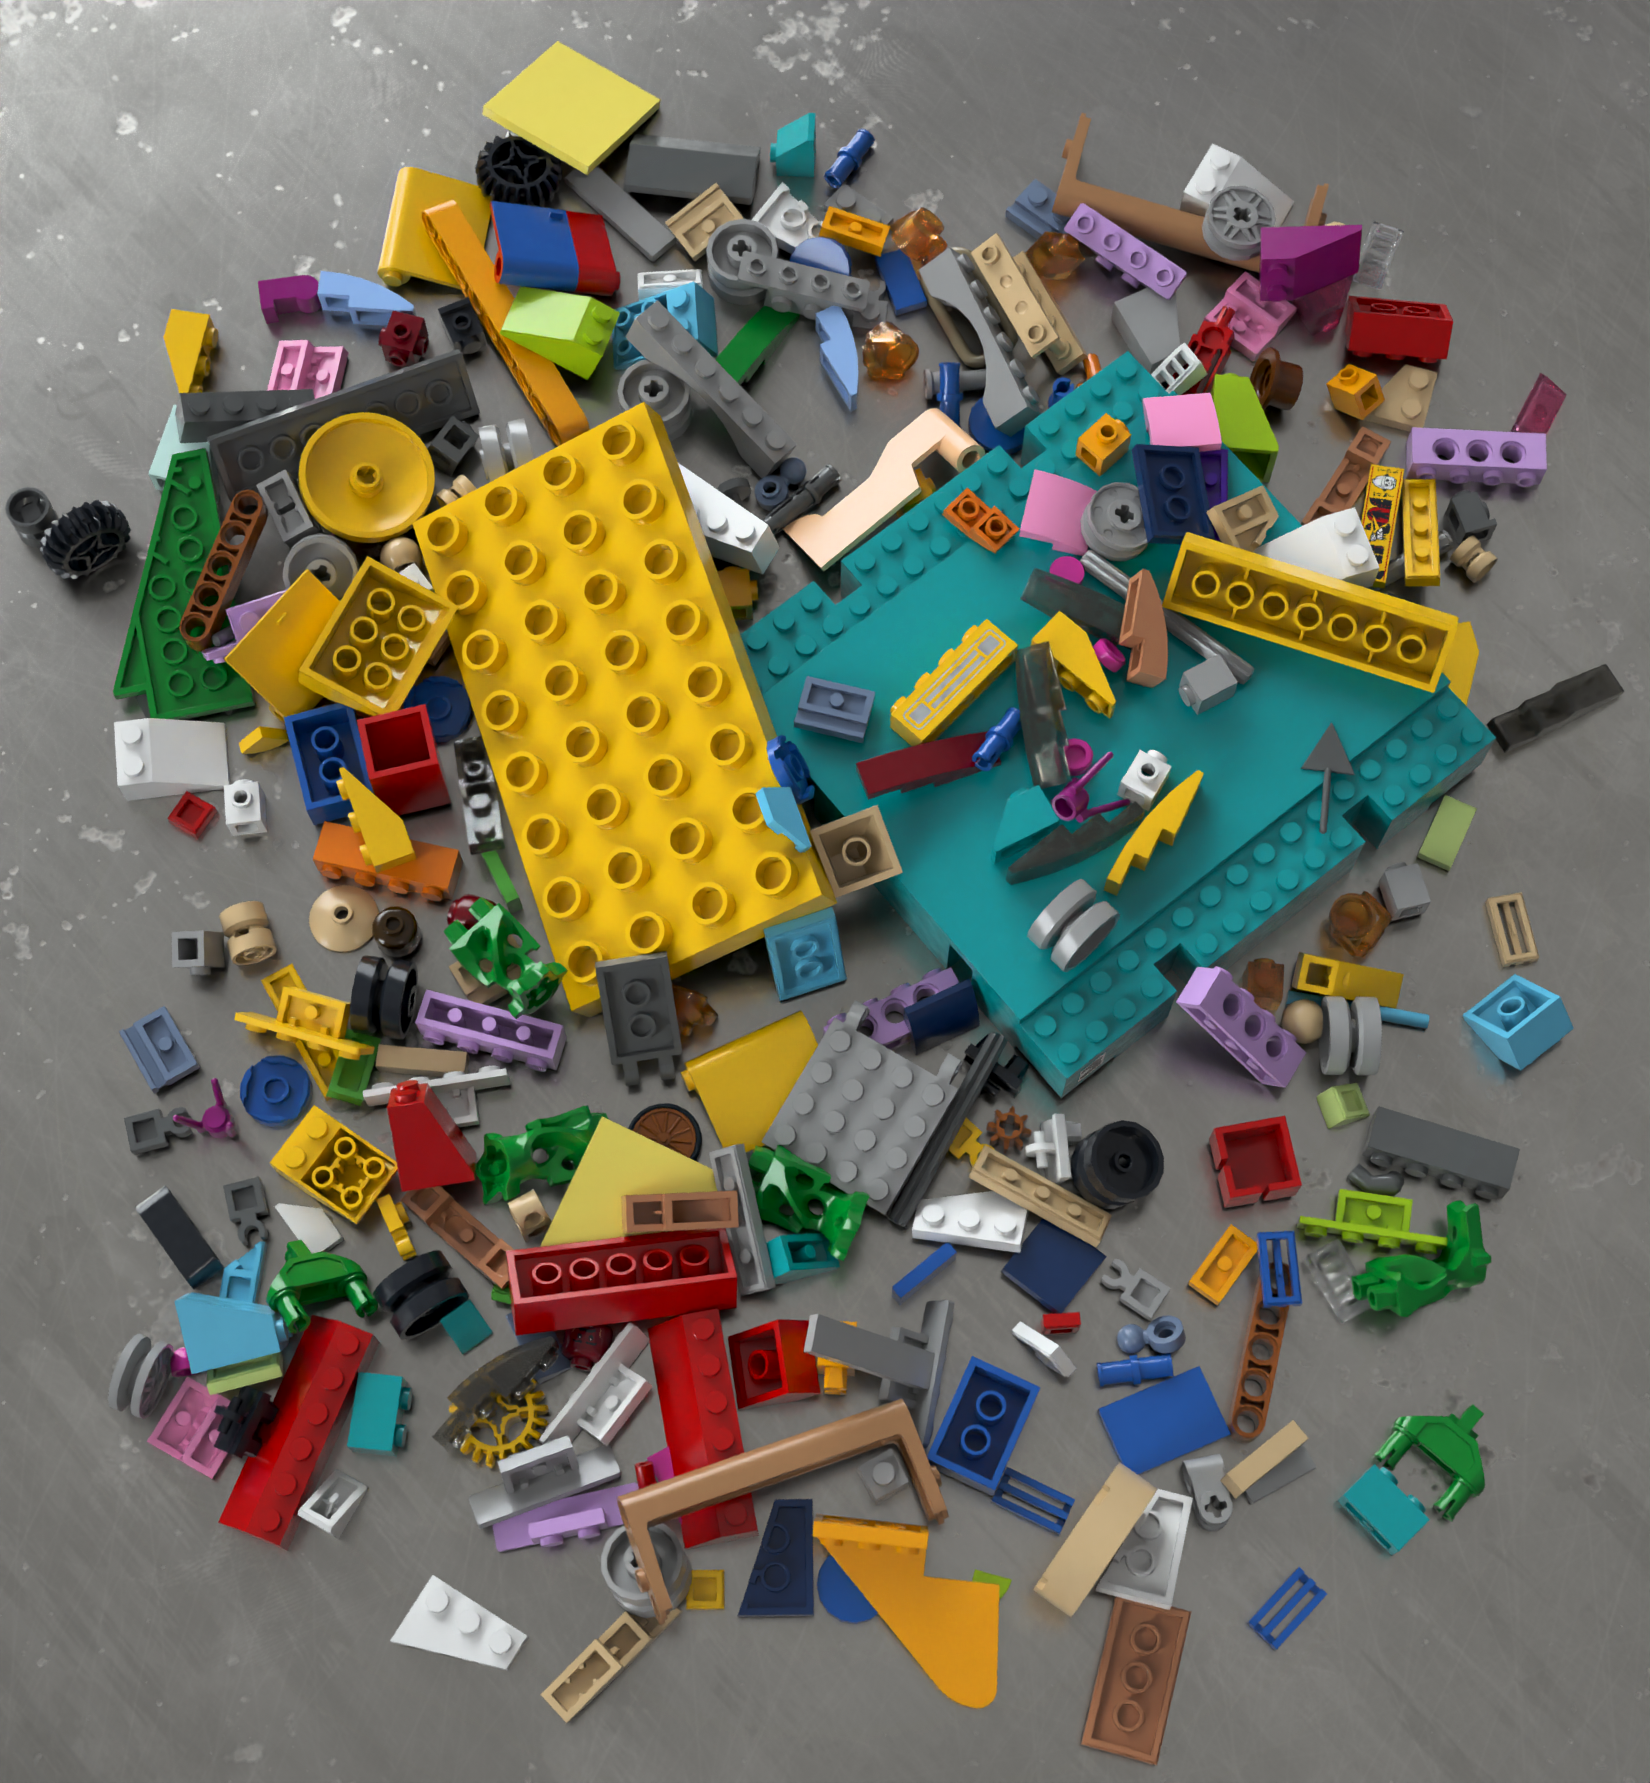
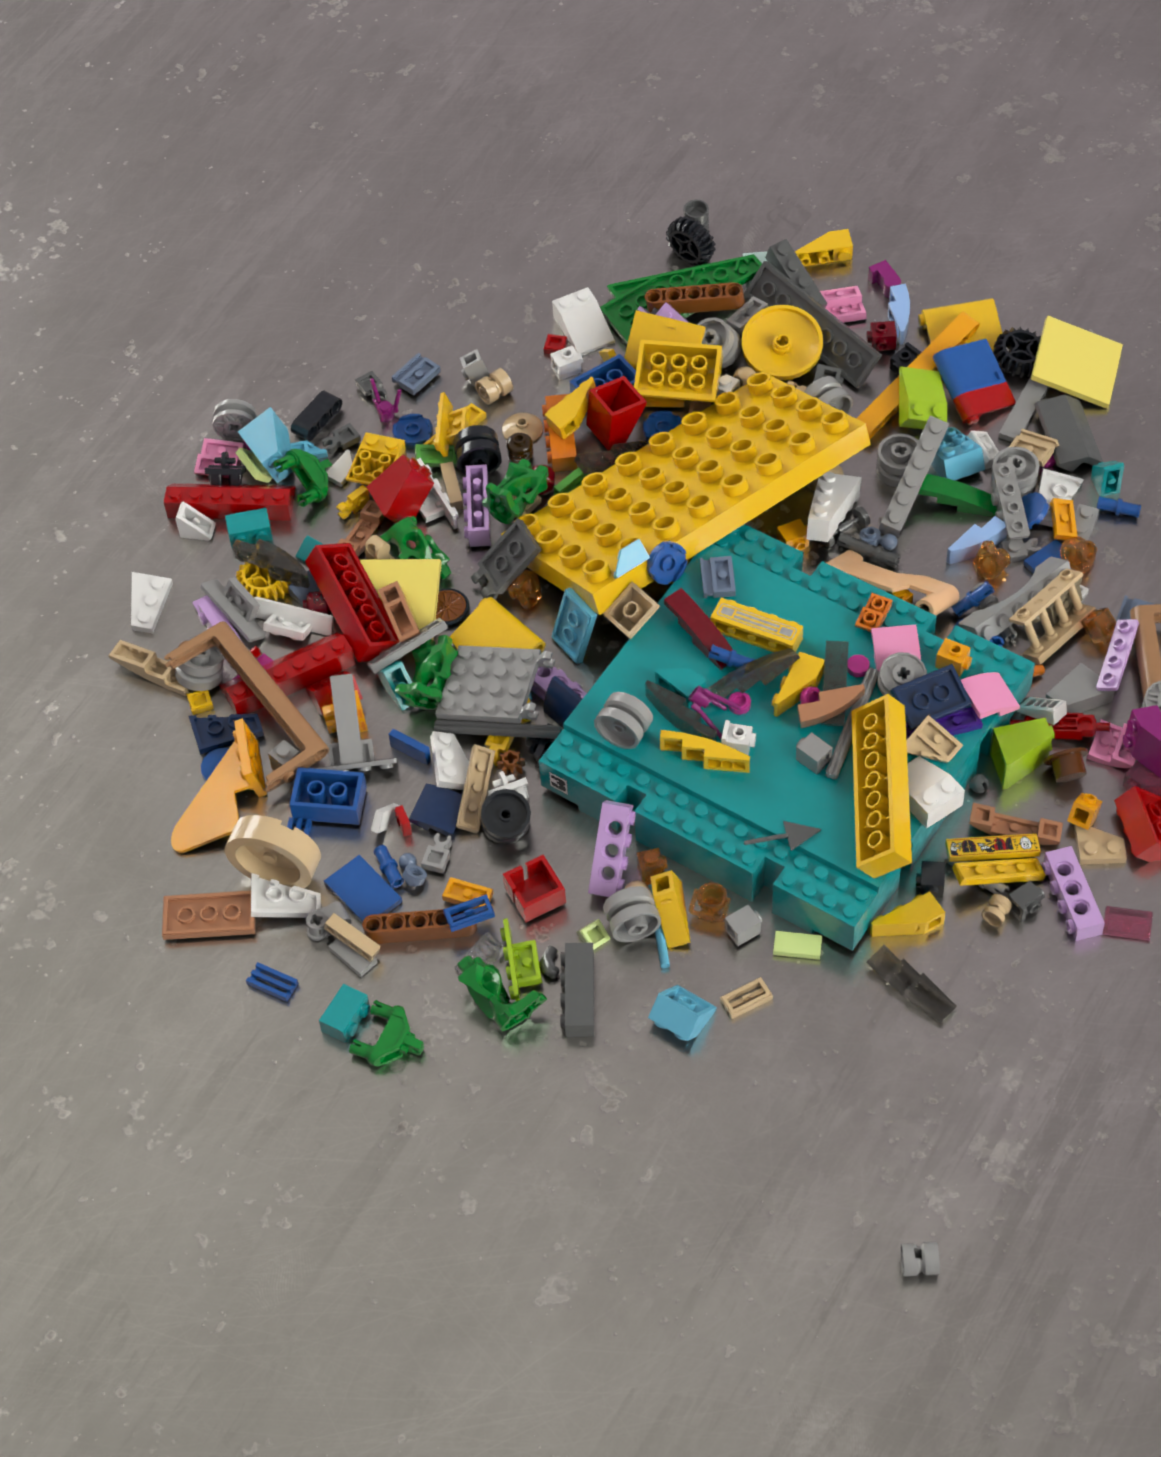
camera: 75 degrees right, 15 degrees down
black wheel [373,1250,470,1340] -> none

